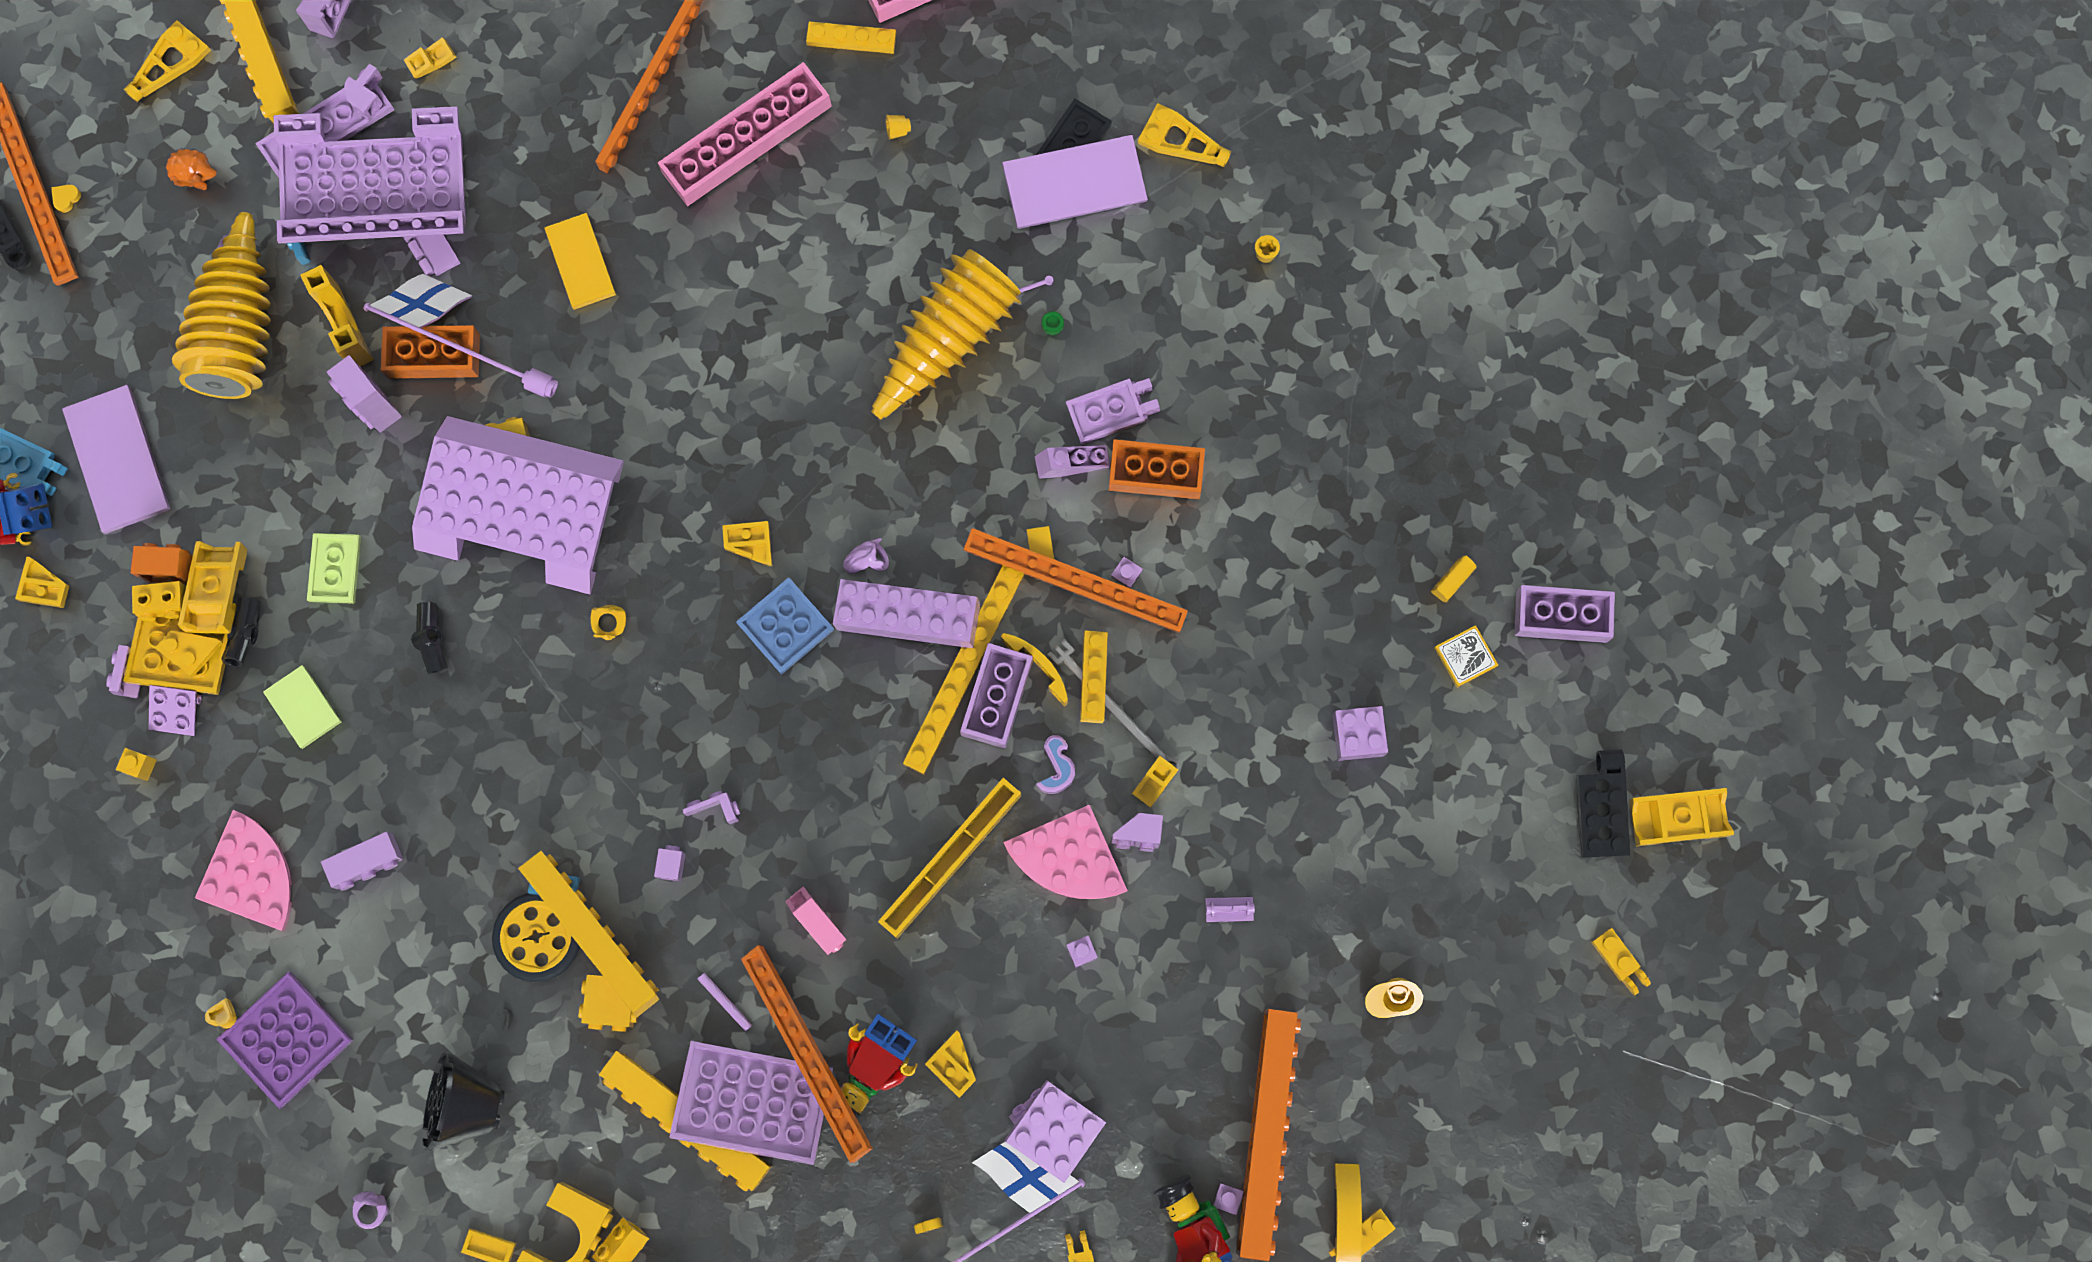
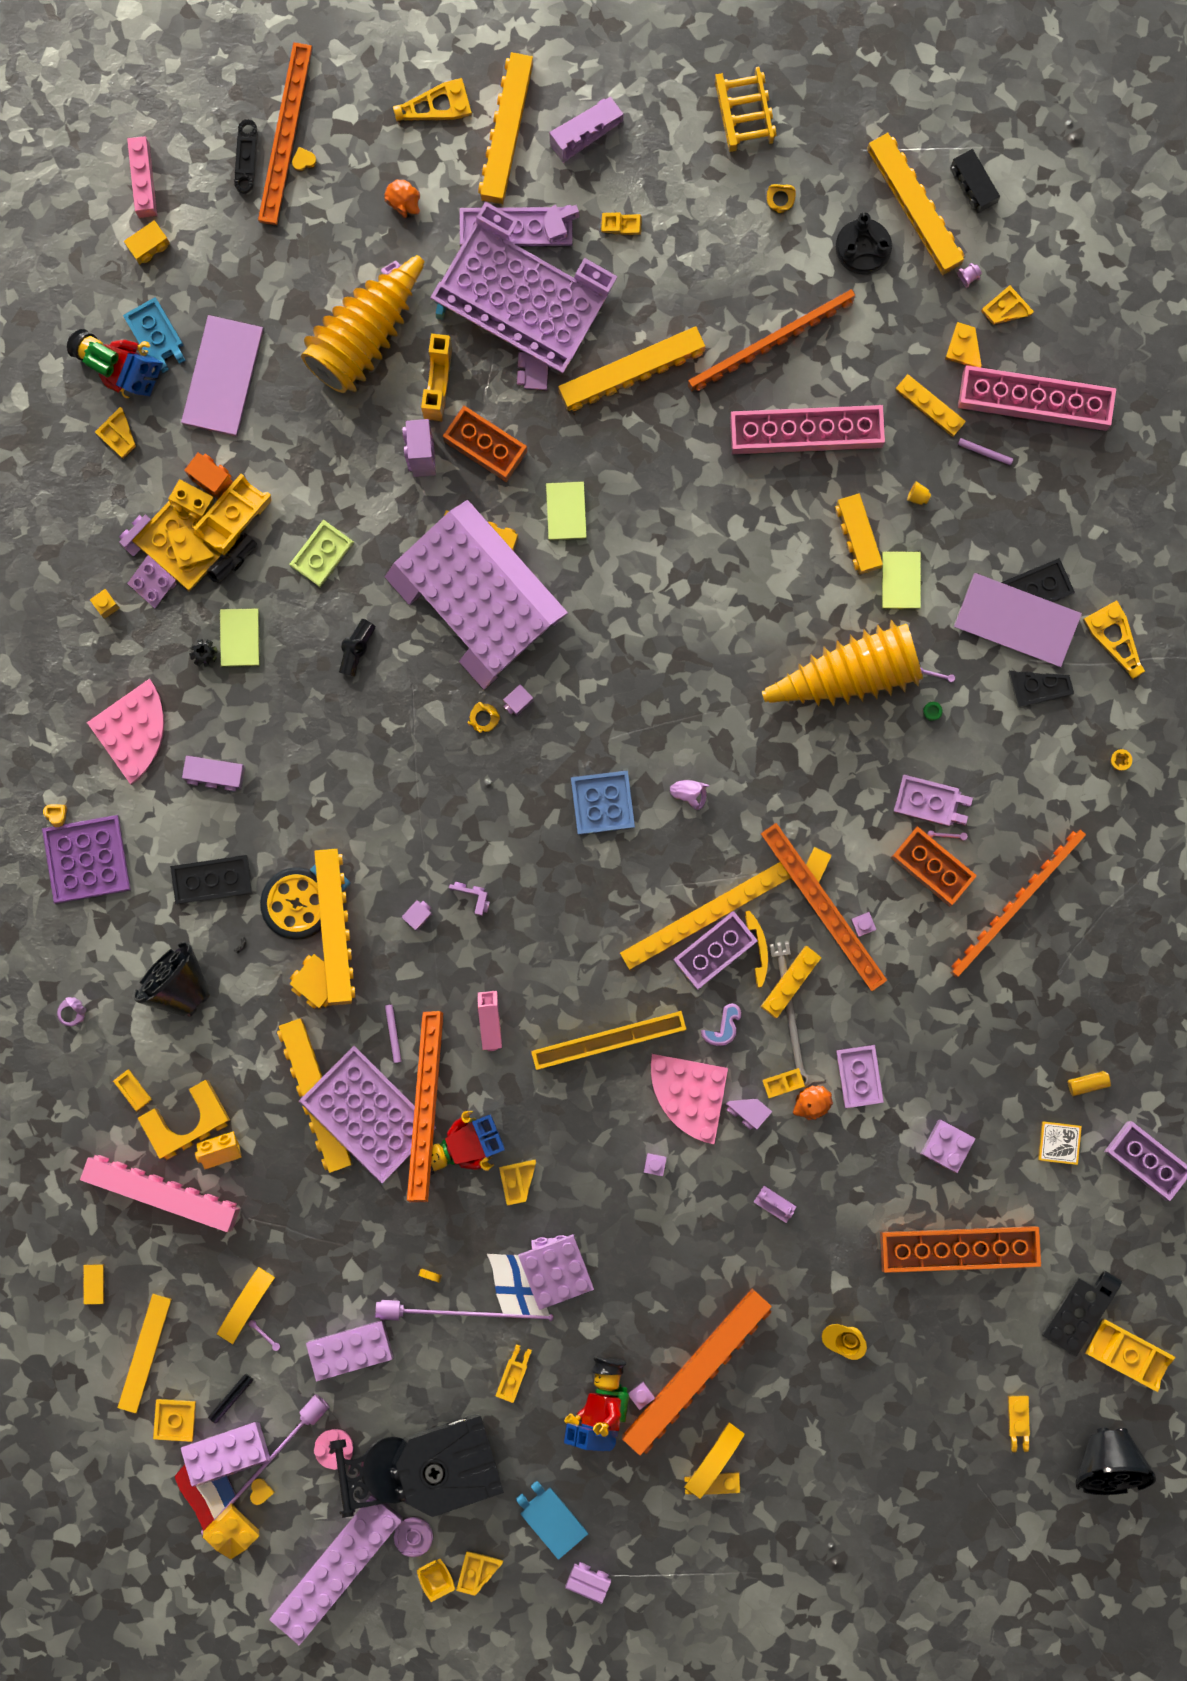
camera: 35 degrees right, 5 degrees up
flag [364,274,558,398] -> none
yellow tile [544,213,616,310] -> none
yellow wing [722,521,773,566] -> none
lavender brick [833,579,980,648] -> none
lavender slope [1035,445,1111,478] -> none
none -> black plate [170,855,252,905]
none -> black piece [189,639,218,667]
none -> lavender brick [503,685,533,716]
none -> yellowish green tile [546,482,586,540]
none -> yellow brick [558,326,705,411]
none -> orange animal [793,1085,833,1120]
none -> yellow brick [835,493,883,575]
none -> lavender plate [836,1045,884,1108]
none -> orange brick [880,1226,1041,1273]
none -> yellowish green tile [882,552,921,609]
none -> lavender hinge [927,831,968,841]
none -> orange plate [950,830,1086,978]
none -> lavender piece [958,438,1013,466]
none -> black wing [1008,670,1074,708]
none -> black cone [1075,1428,1156,1495]

